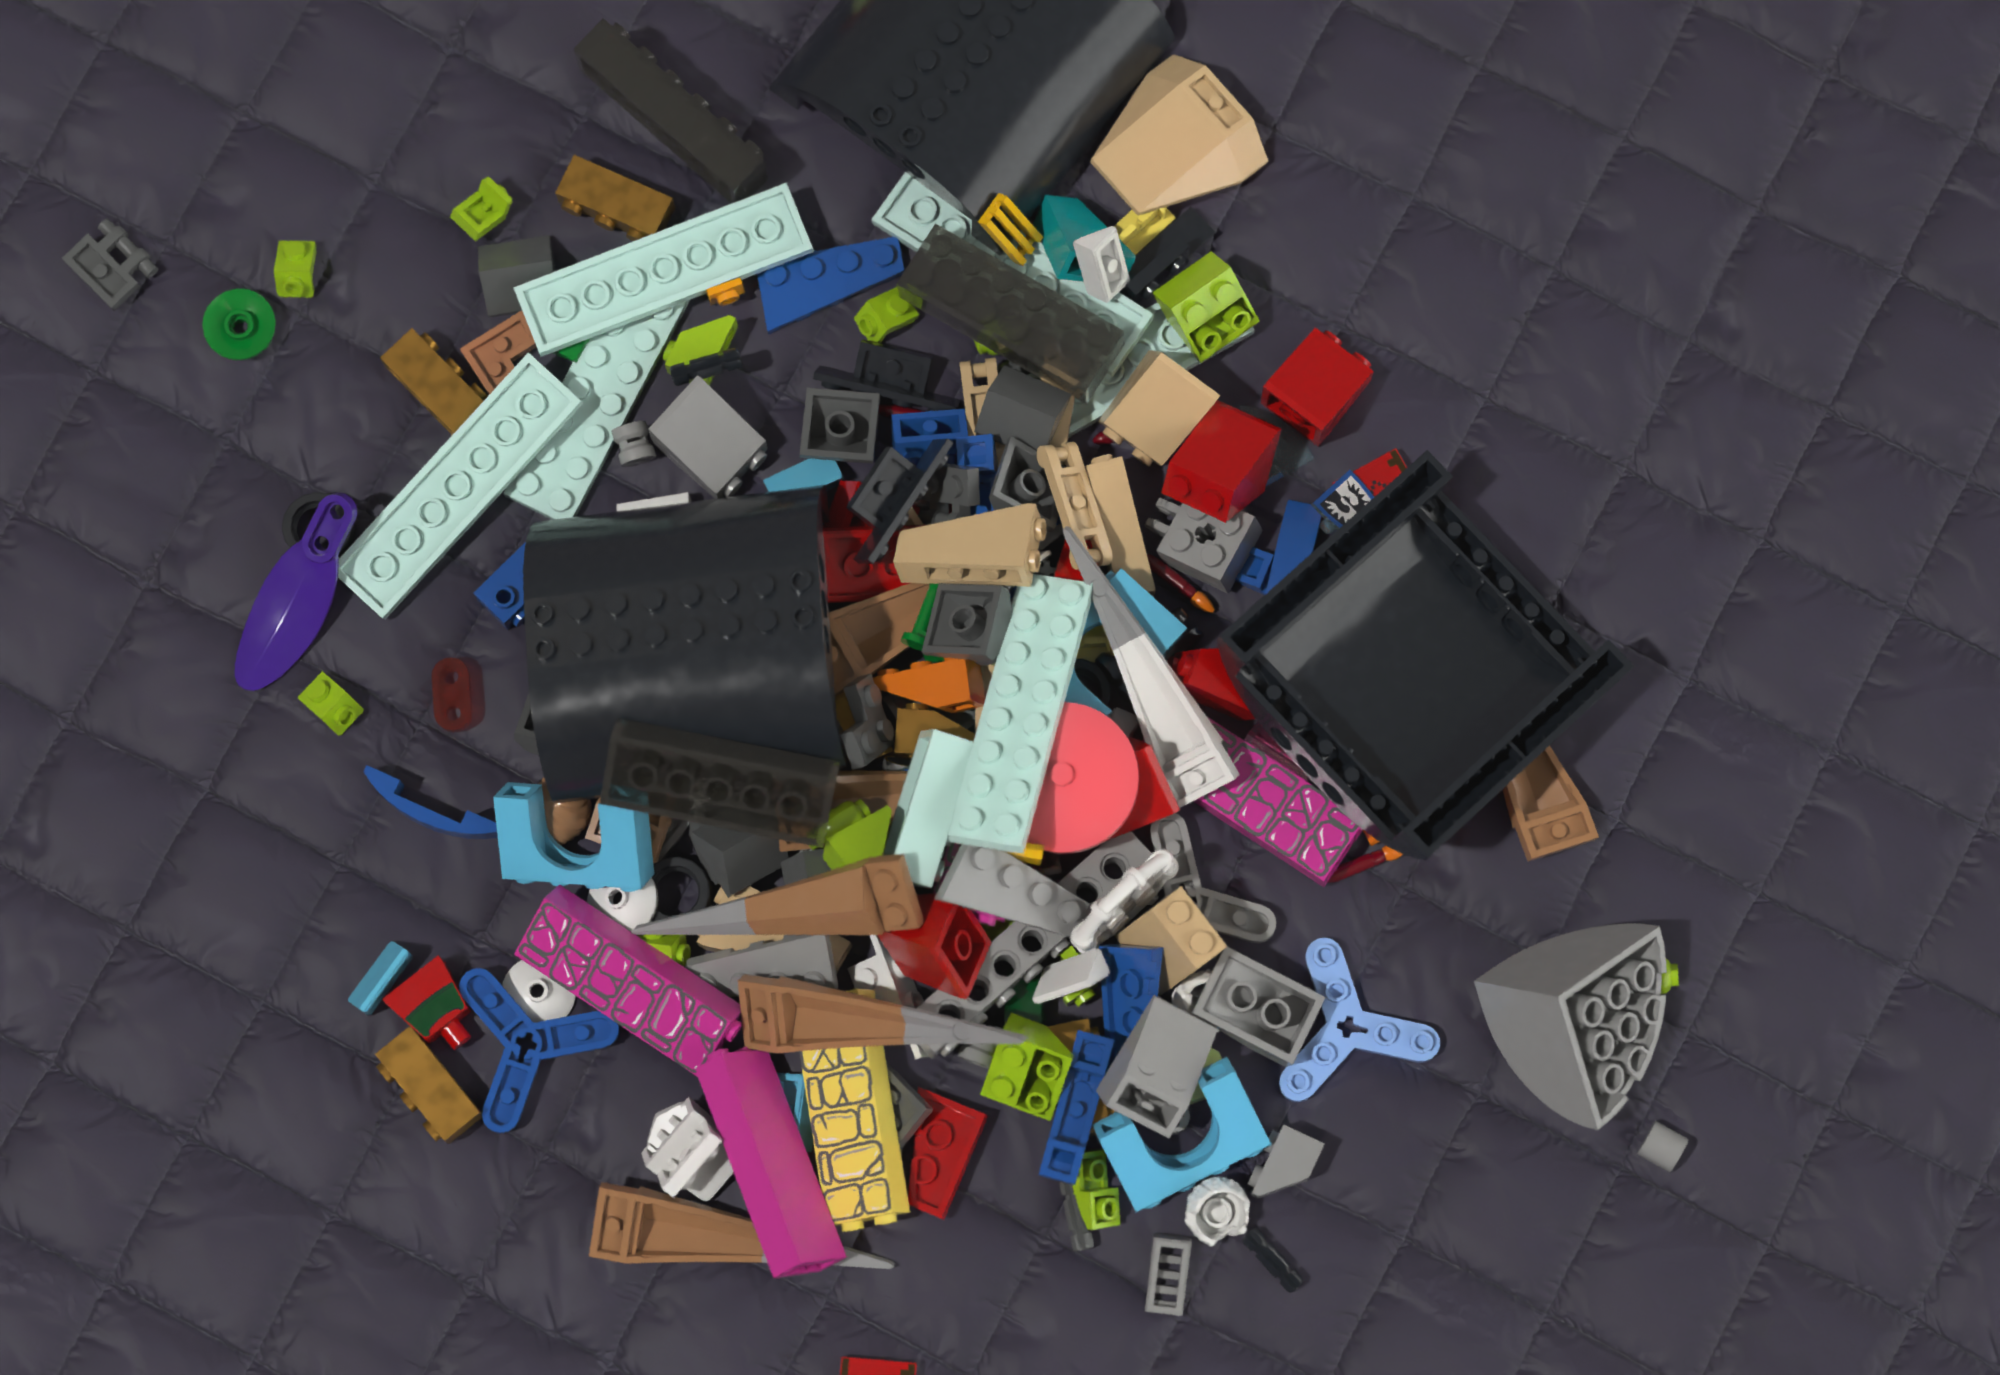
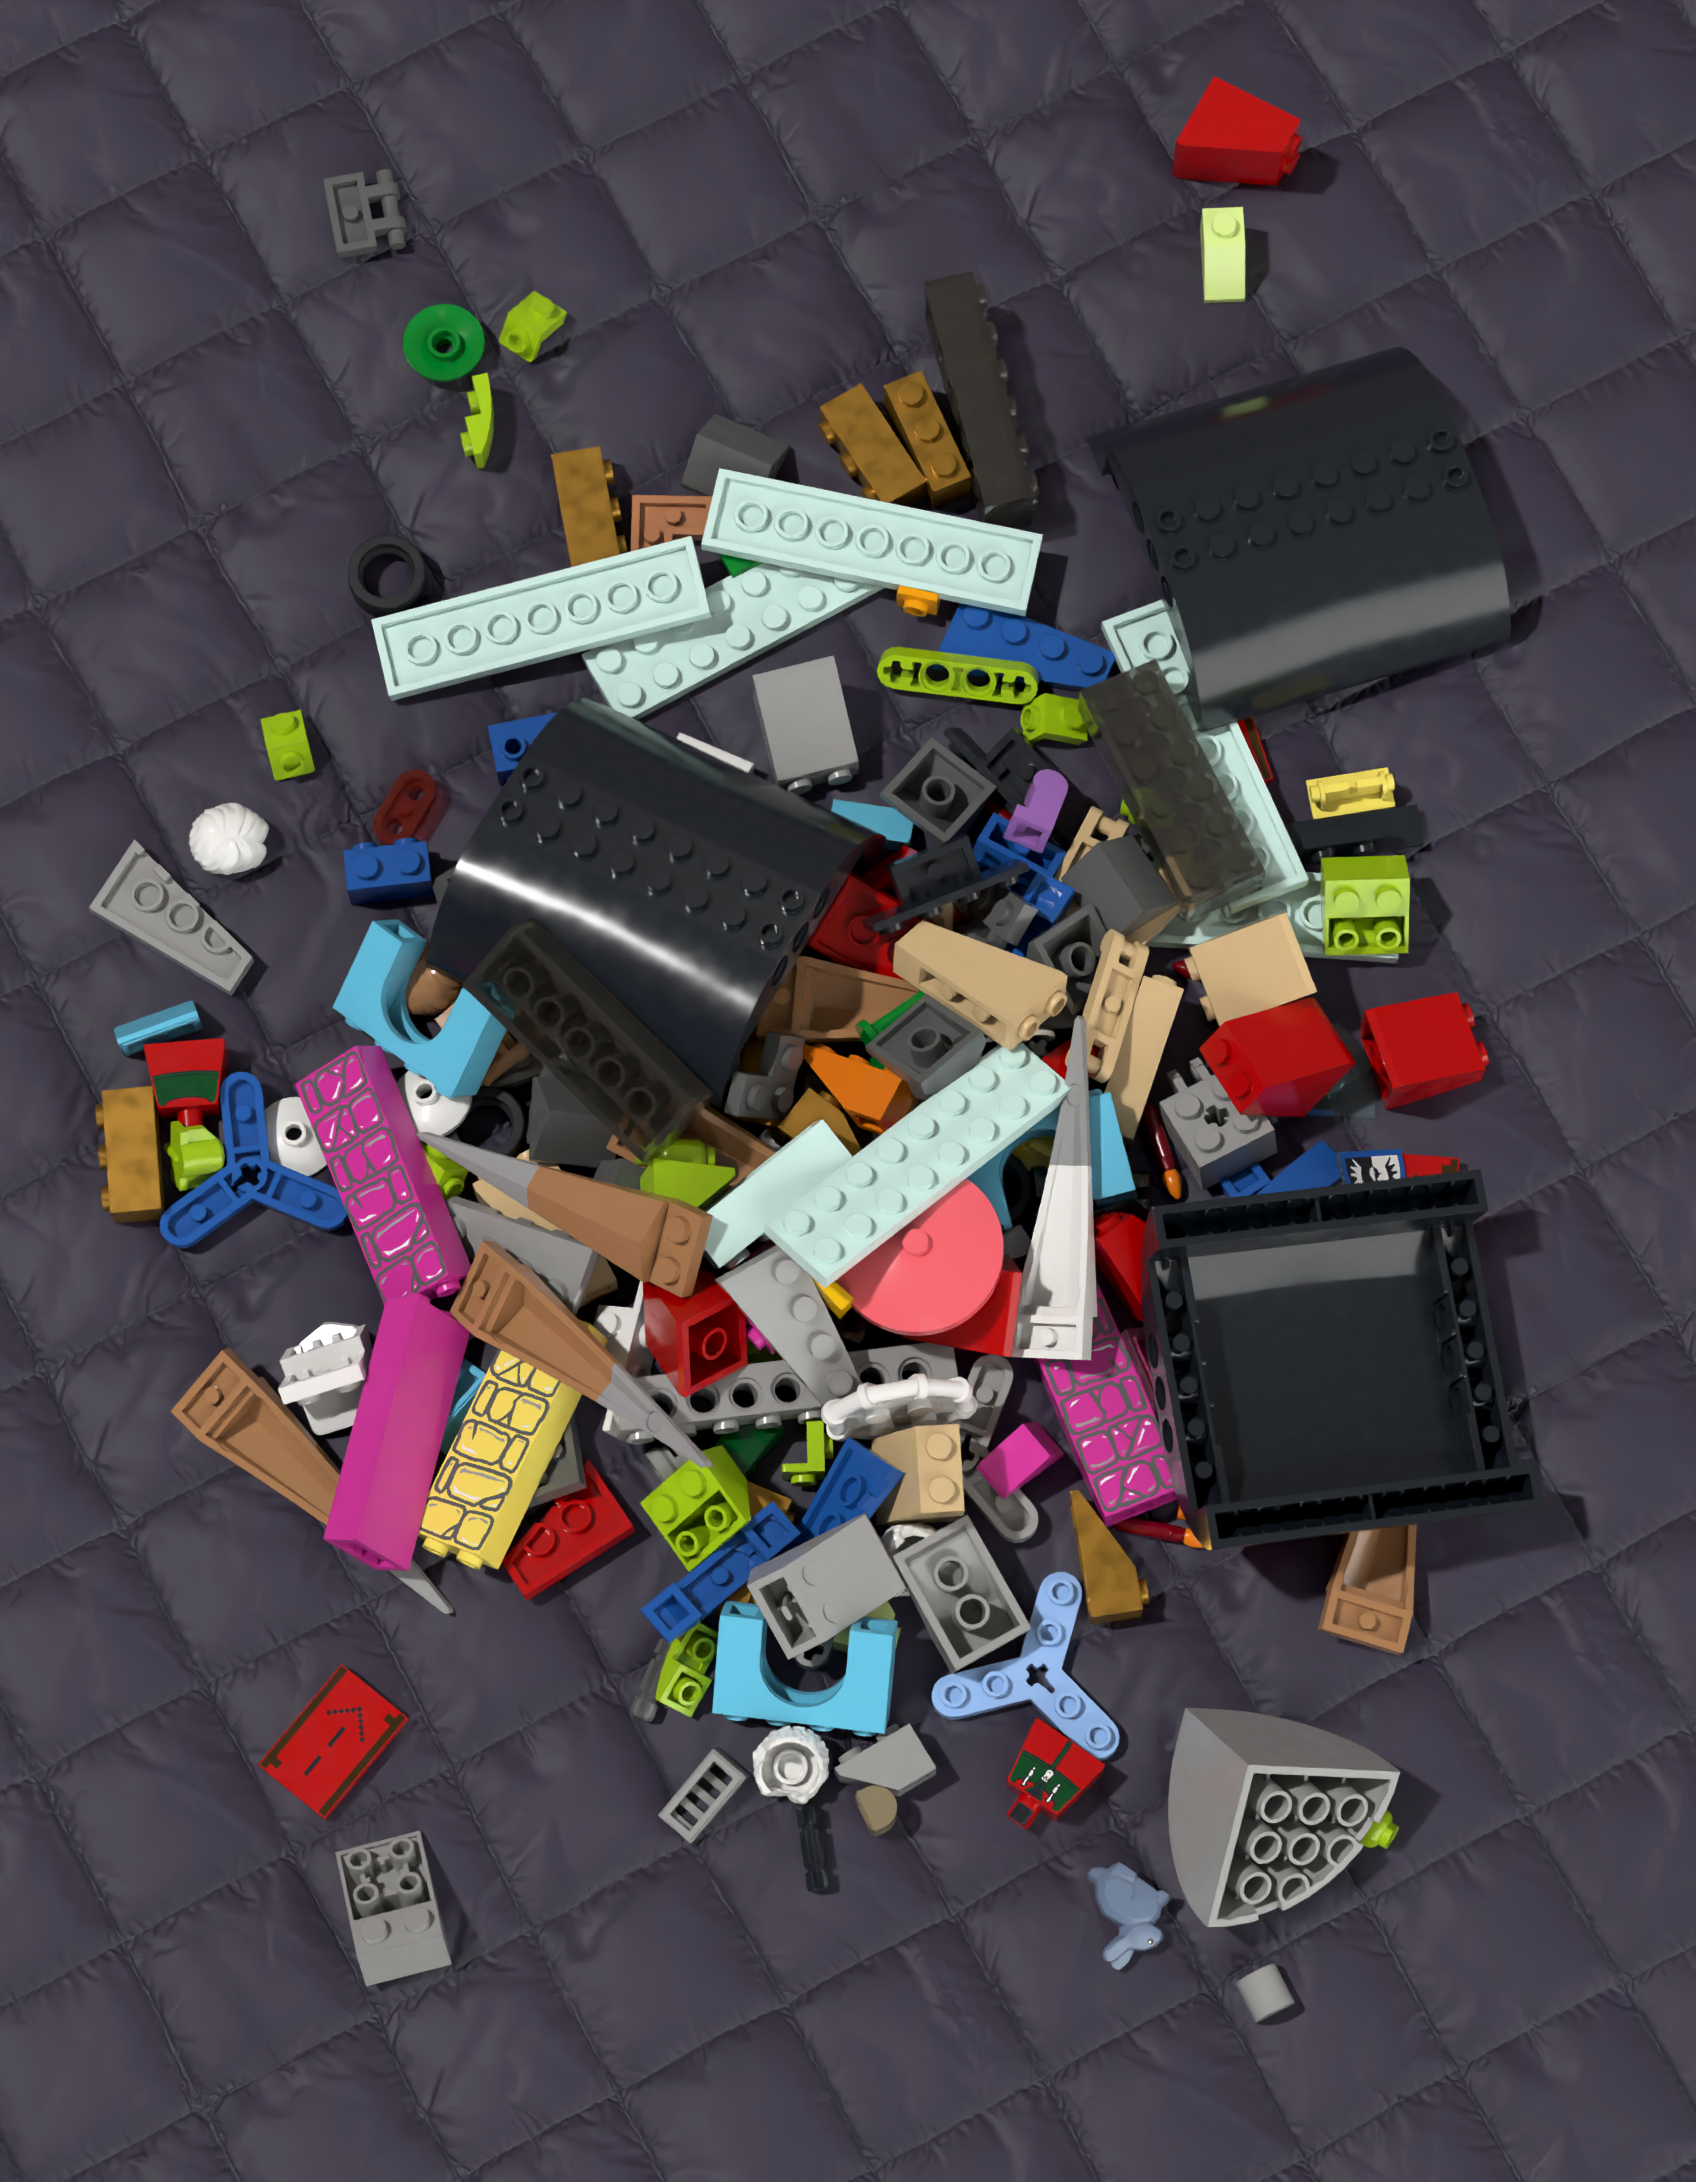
camera: 30 degrees right, 5 degrees down
dark purple plant [235,493,357,691] -> none
blue slope [363,765,498,839] -> none
lime bracket [450,176,512,241] -> none
light grey wheel [611,421,656,467] -> none
lime slope [663,315,738,386] -> none
black axle [670,348,742,386] -> none
yellow tile [978,193,1043,266] -> none
white slope [1032,949,1110,1004] -> none
teal slope [1033,195,1136,282] -> none
white slope [1073,226,1130,303] -> none
tan wedge [1090,55,1268,216] -> none
none -> light grey wing [89,839,254,996]
none -> lime piece [163,1121,225,1191]
none -> white hair [189,803,269,875]
none -> blue brick [343,838,434,905]
none -> lime slope [460,373,494,469]
none -> dark tan brick [855,1785,897,1837]
none -> lime beam [877,647,1039,704]
none -> pearl gold brick [884,370,971,509]
none -> dark pink slope [976,1422,1064,1500]
none -> medium lavender leg [1003,769,1068,854]
none -> torso [1006,1718,1105,1830]
none -> pearl gold slope [1069,1490,1149,1625]
none -> sand blue animal [1087,1862,1171,1970]

